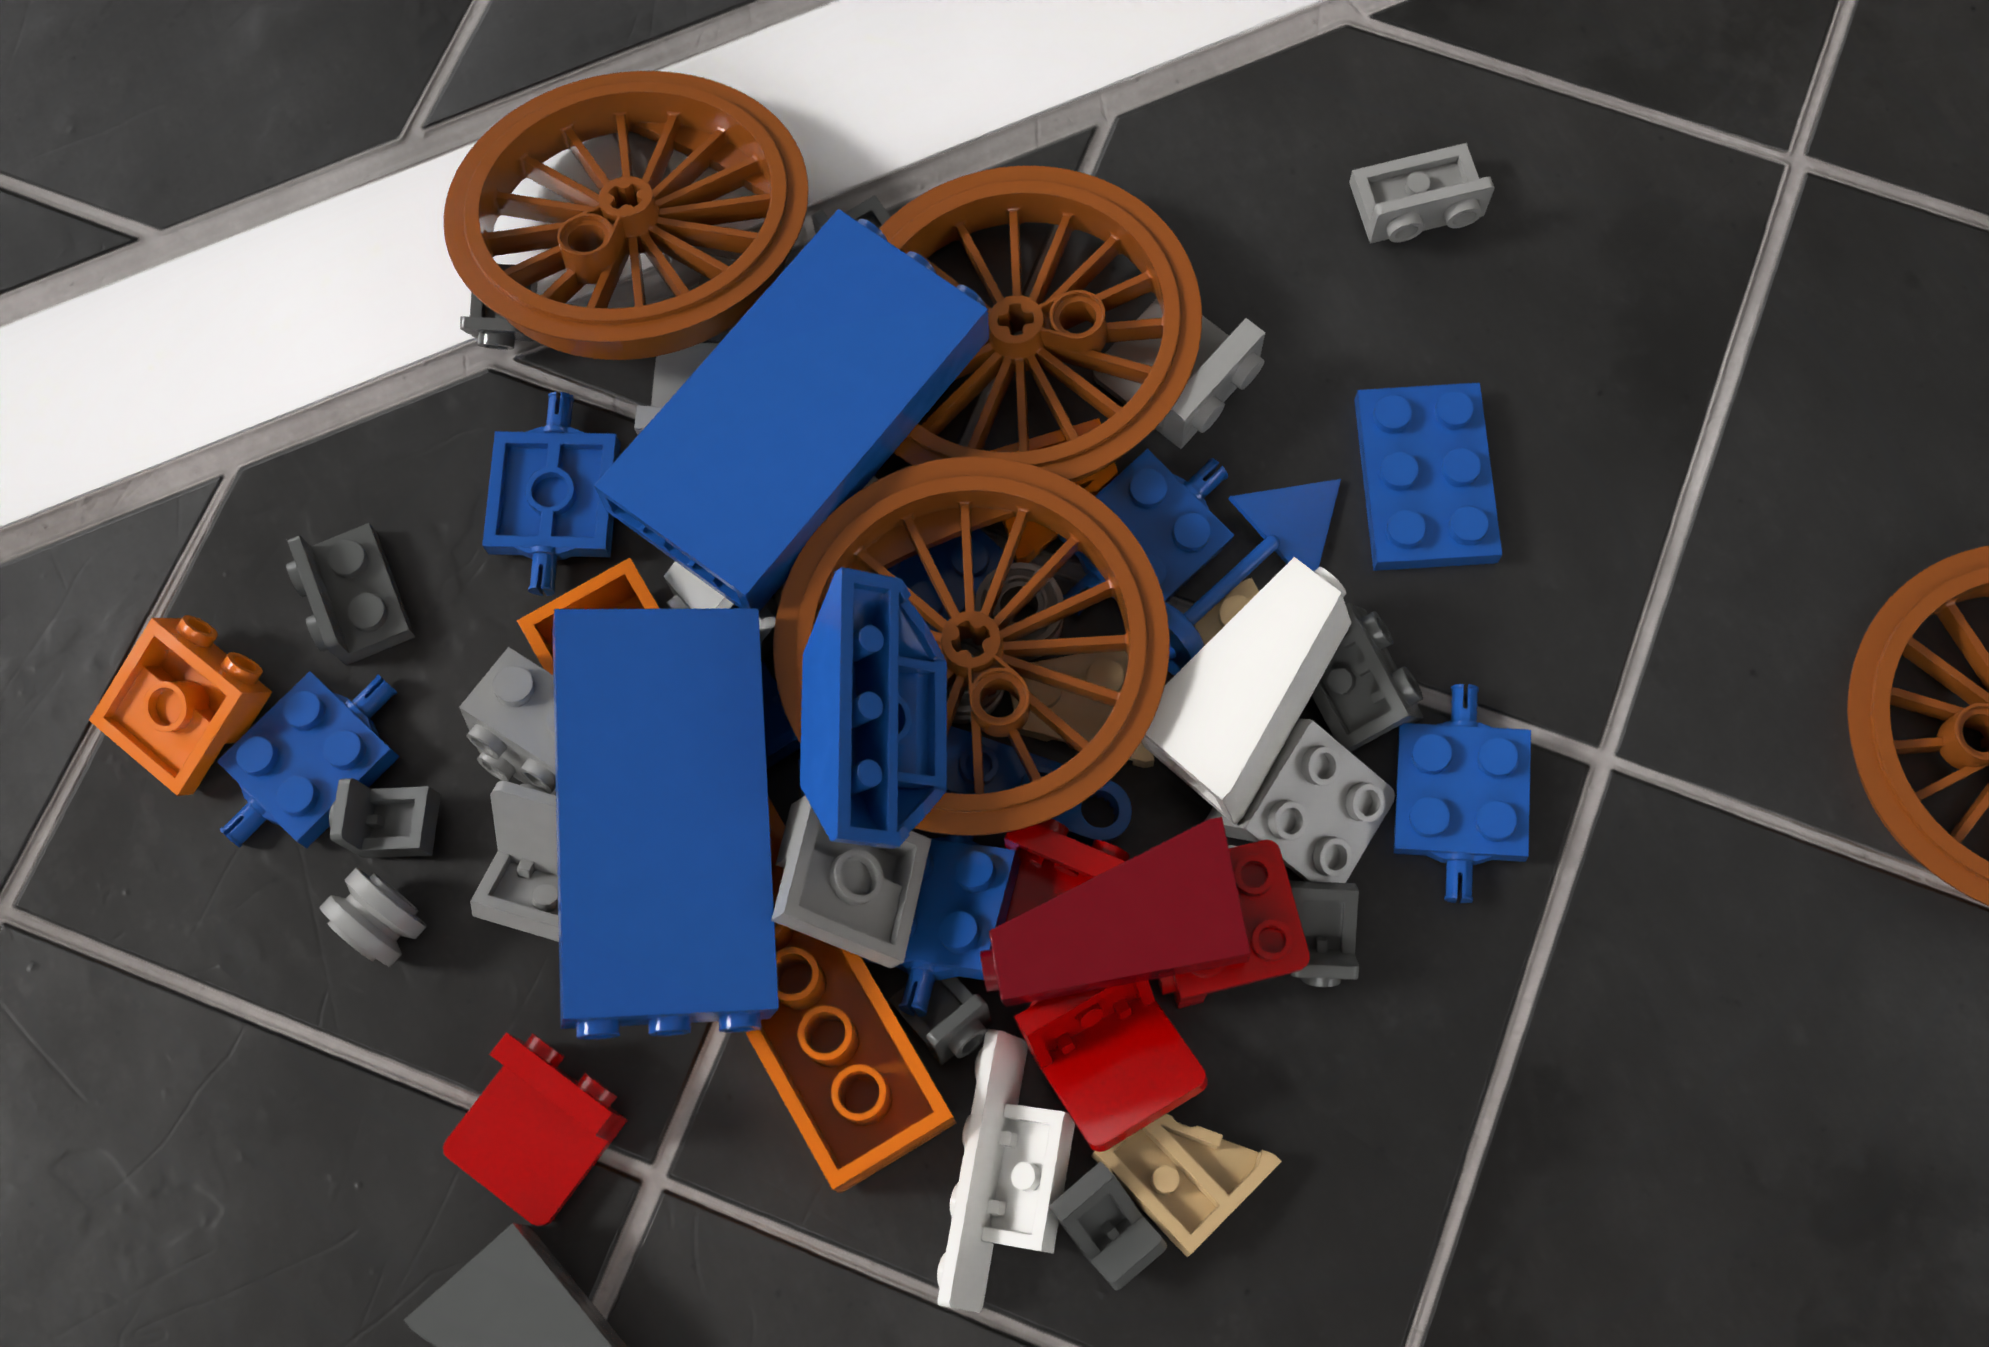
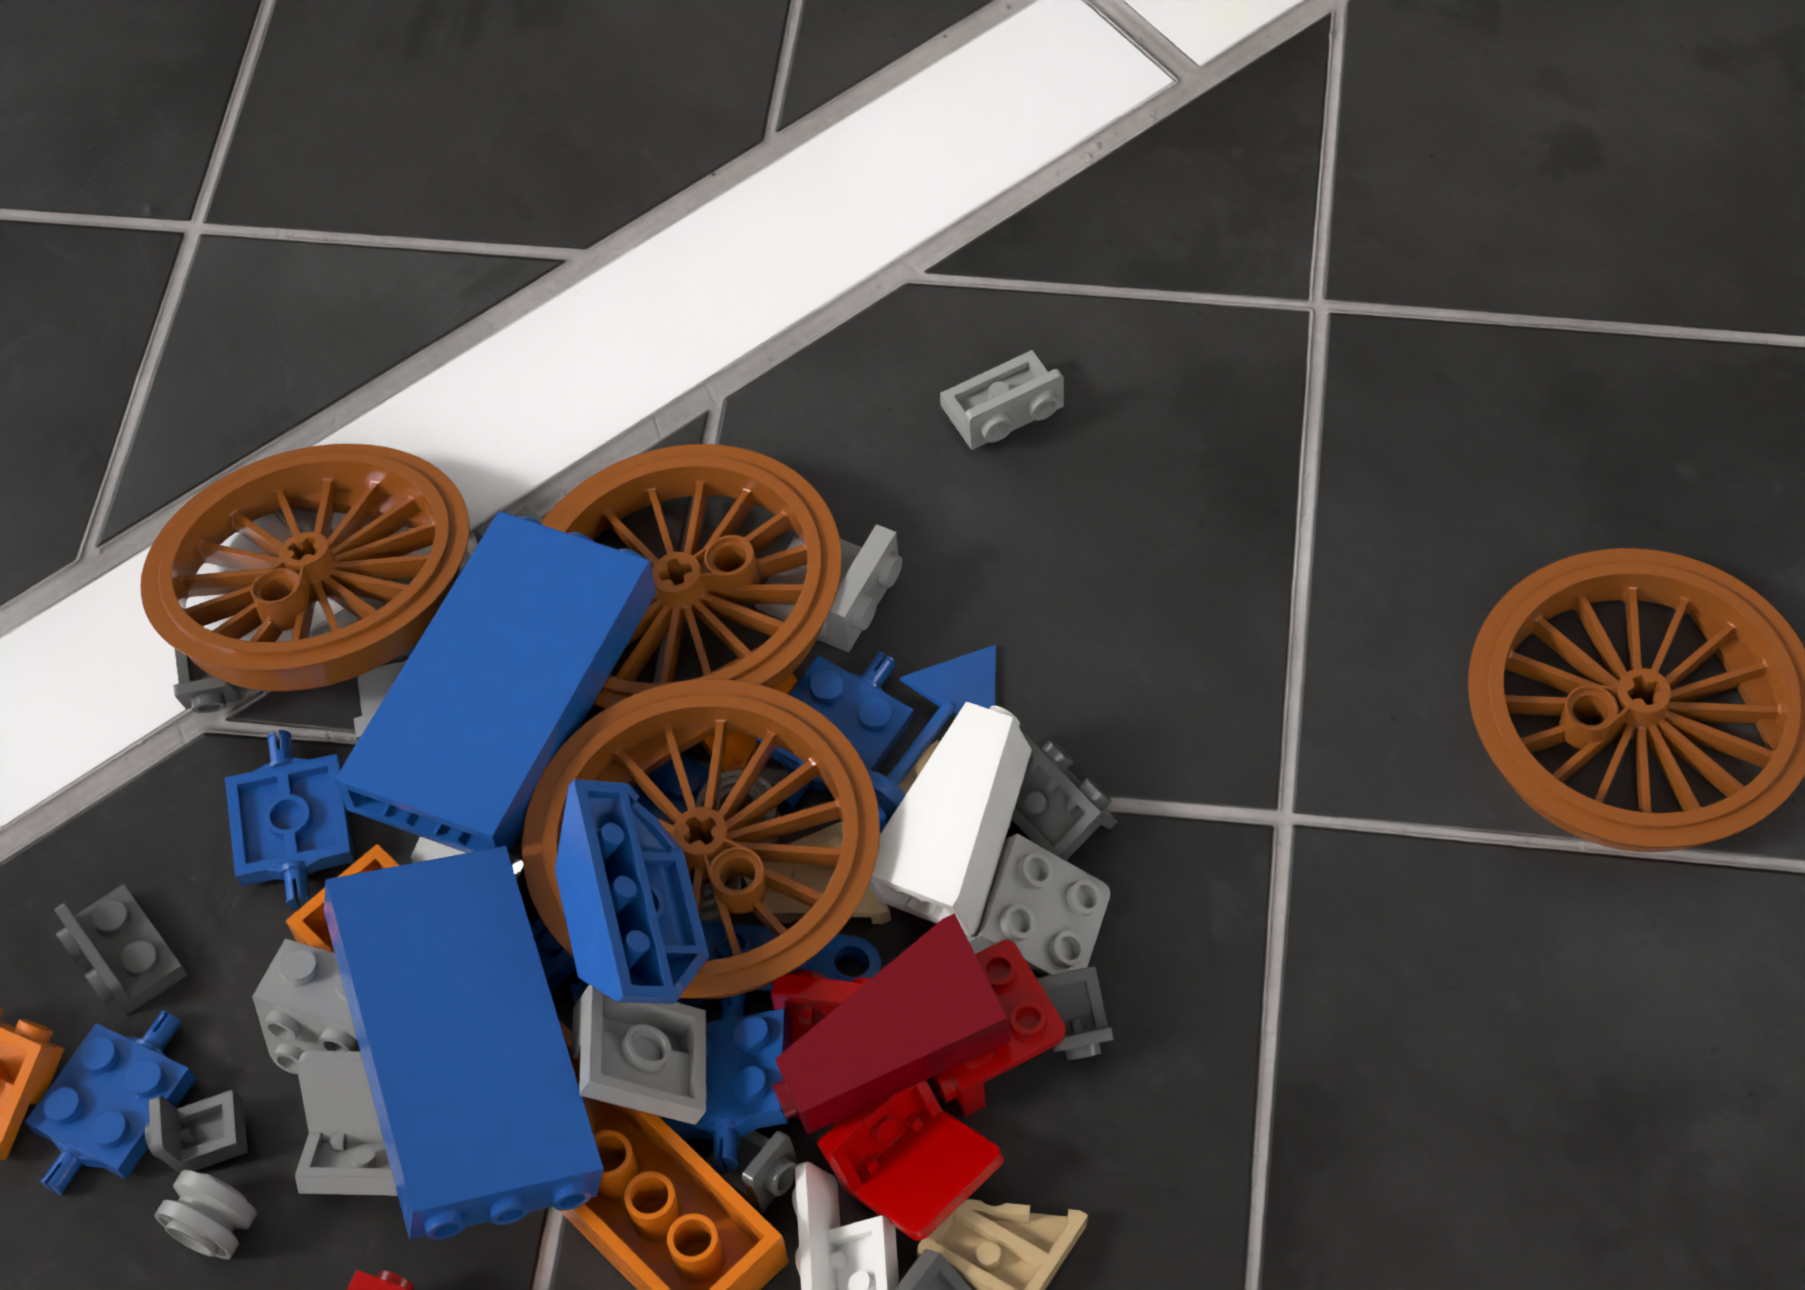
camera: 15 degrees left, 15 degrees down
blue plate [1354,382,1502,571] -> none
blue plate [1393,684,1531,903] -> none

